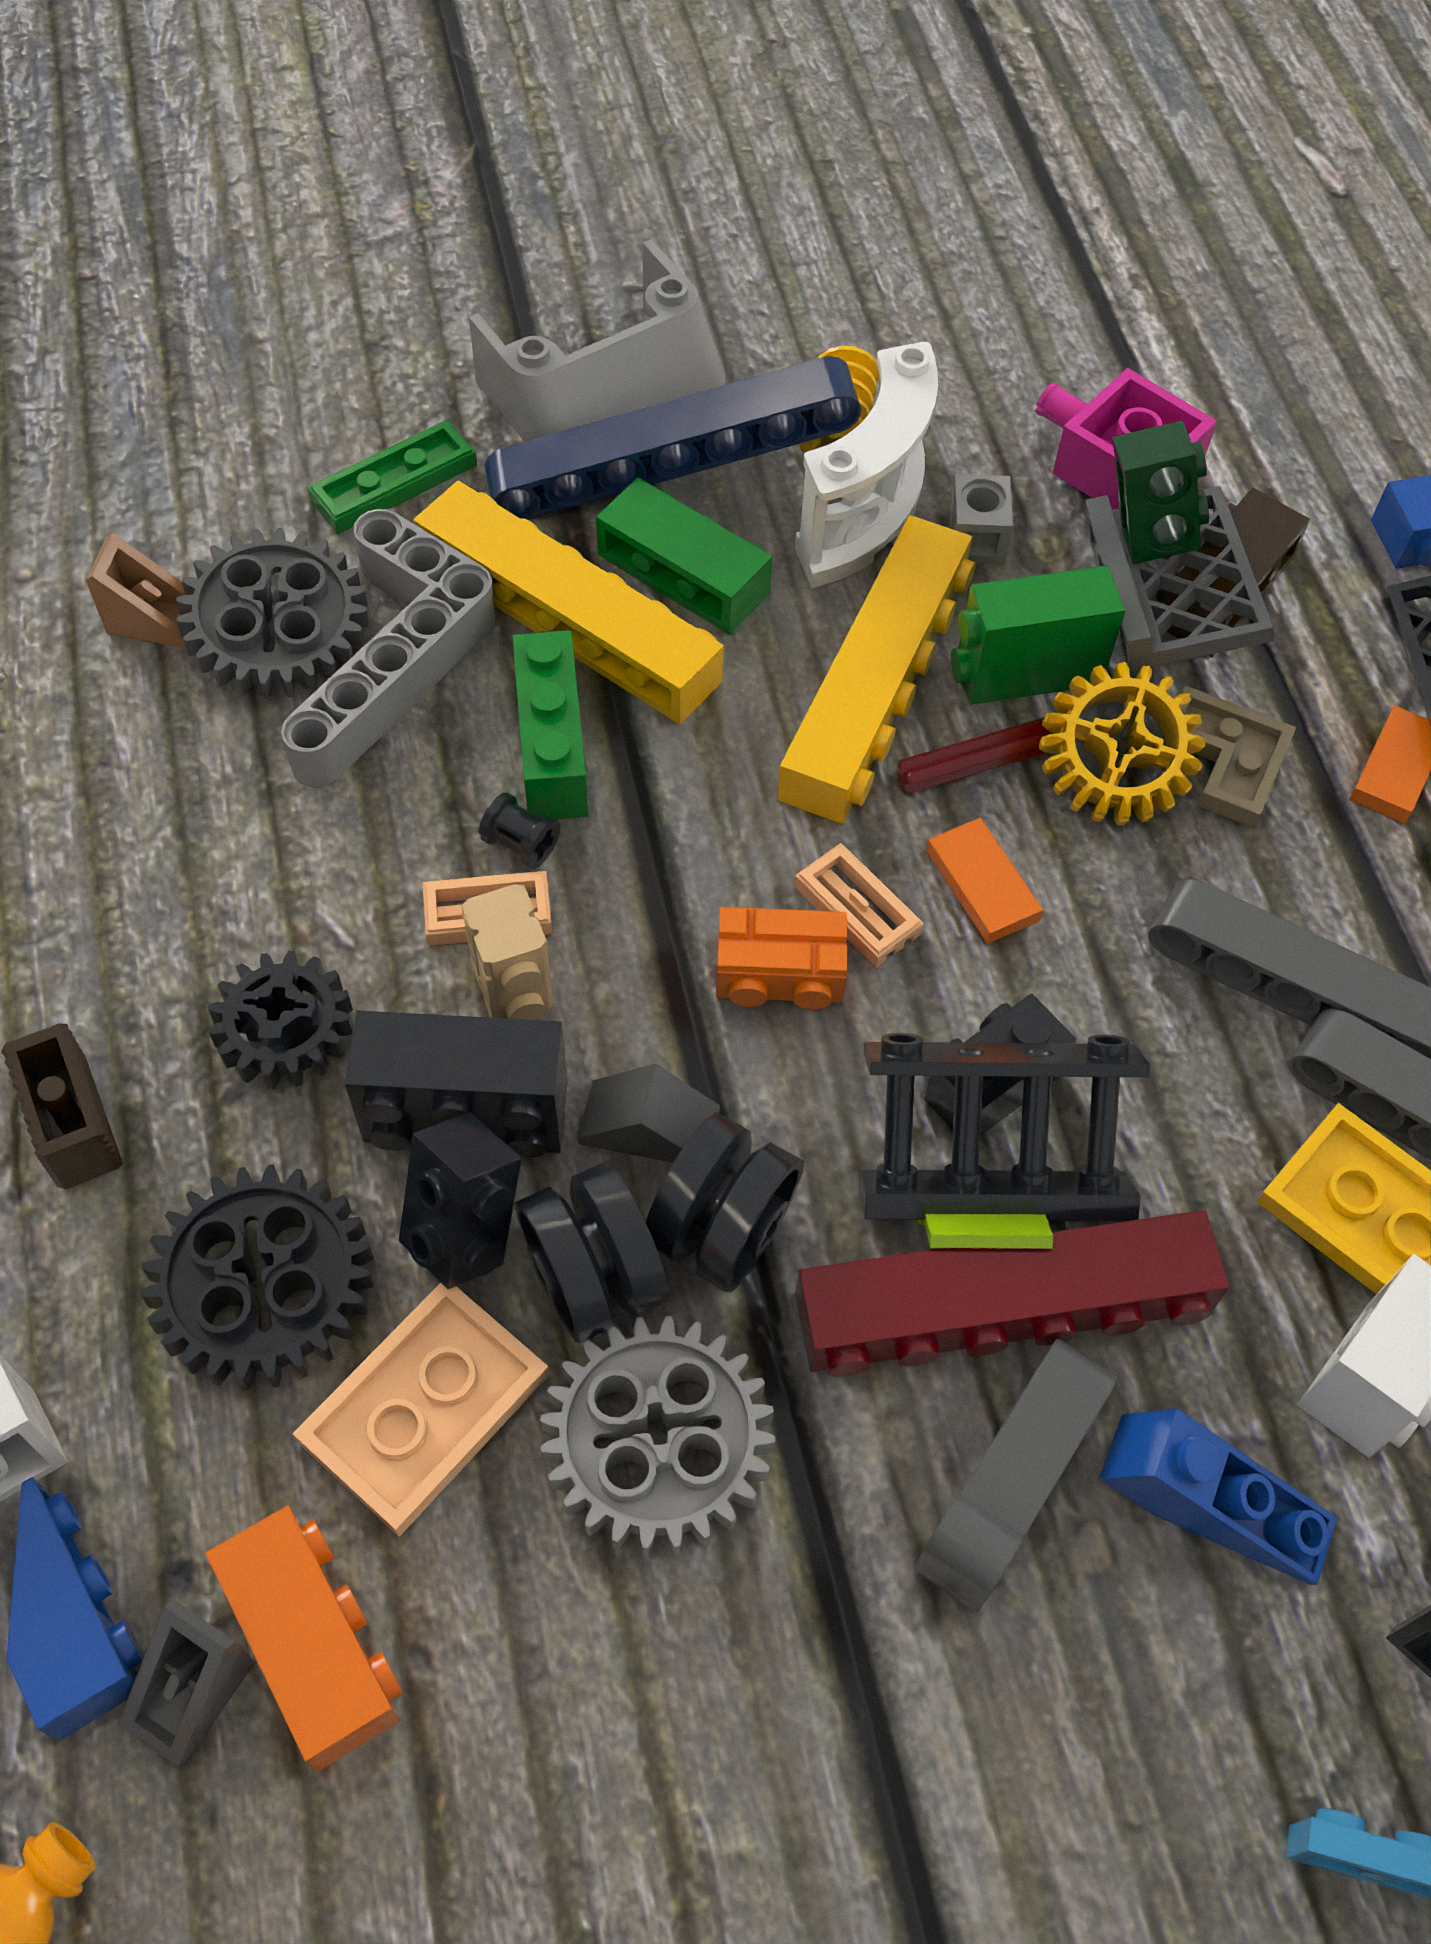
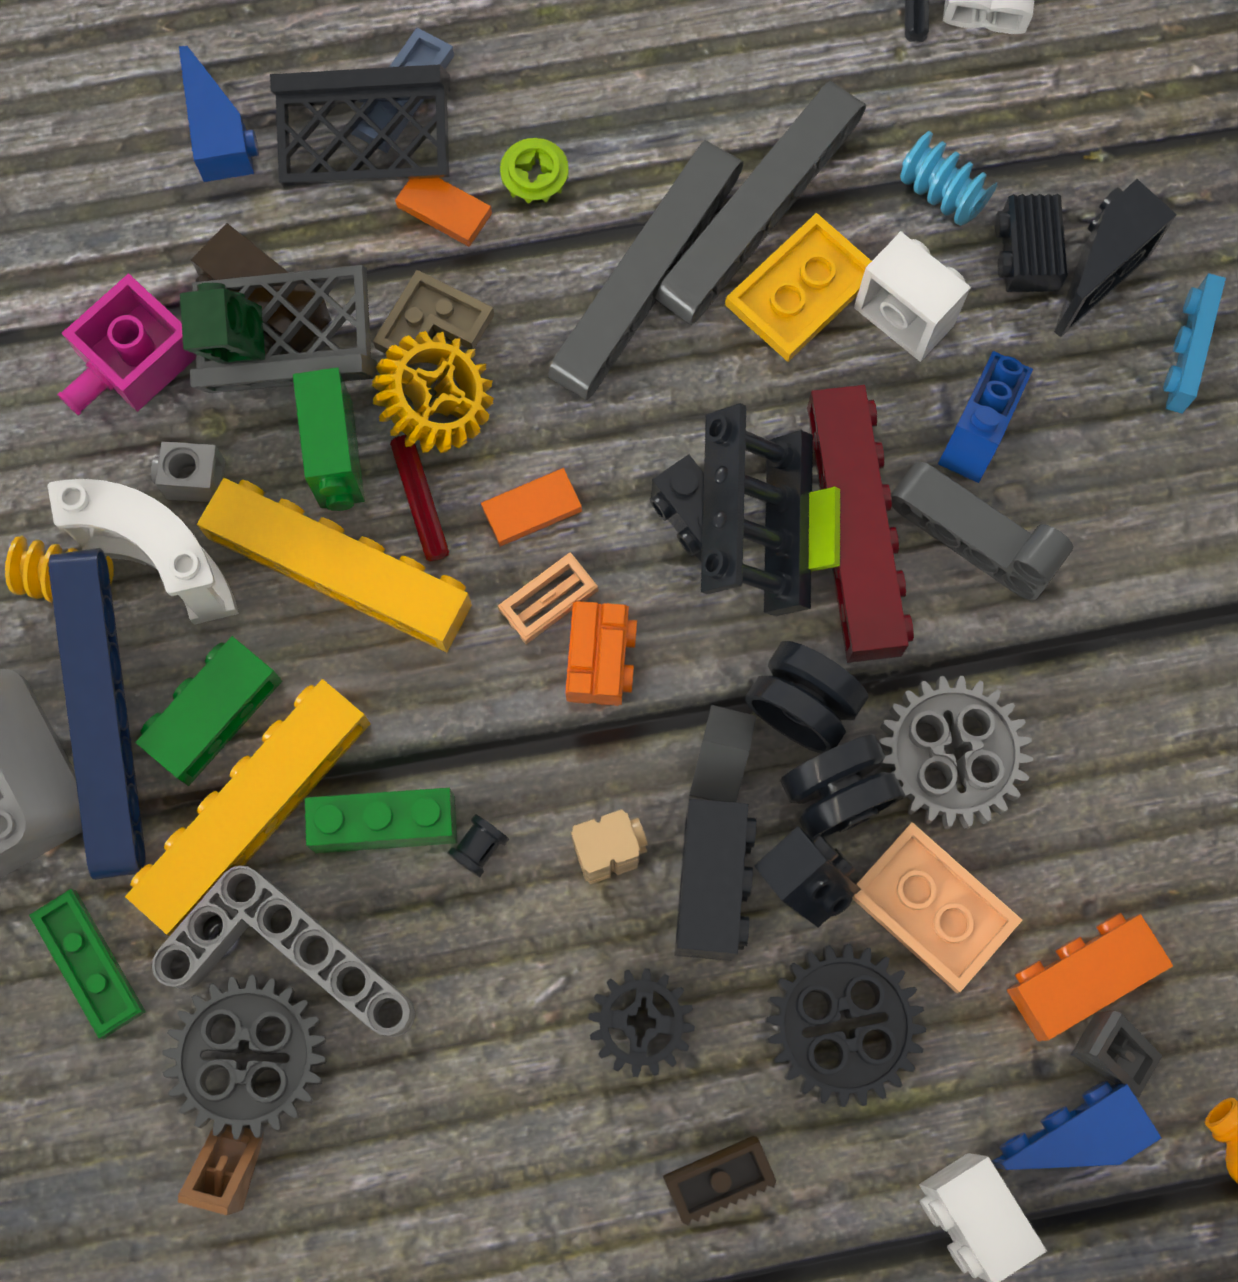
camera: 85 degrees left, 15 degrees up
light nougat tile [423,871,552,946] -> none

